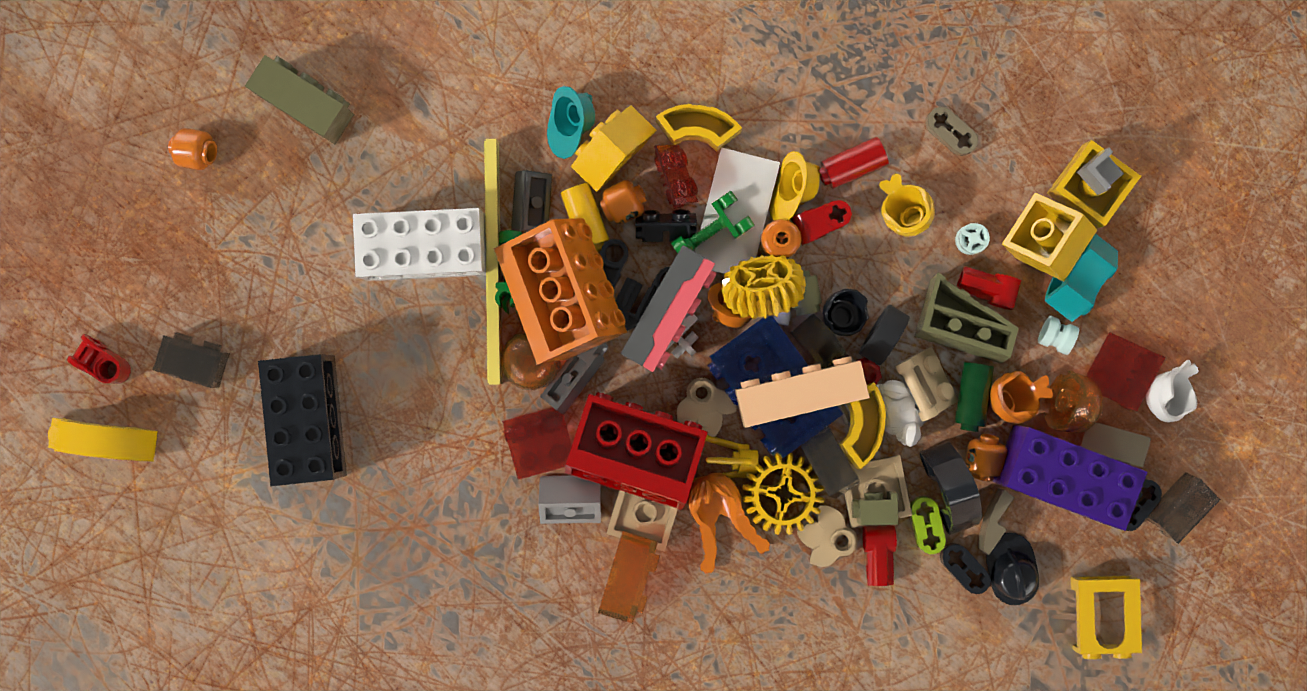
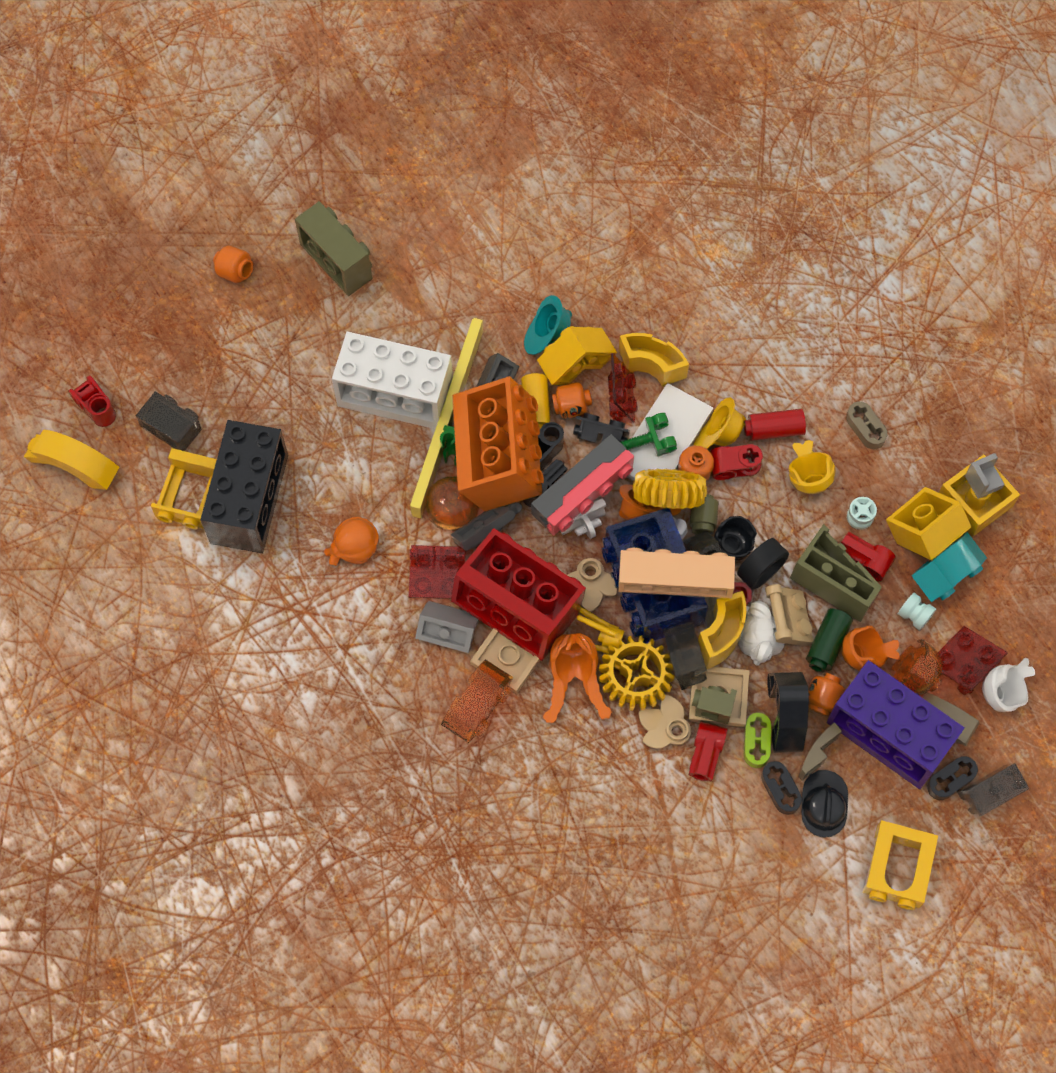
camera: 20 degrees right, 20 degrees down
none -> yellow panel [151,448,217,530]
none -> orange hat [324,517,379,566]

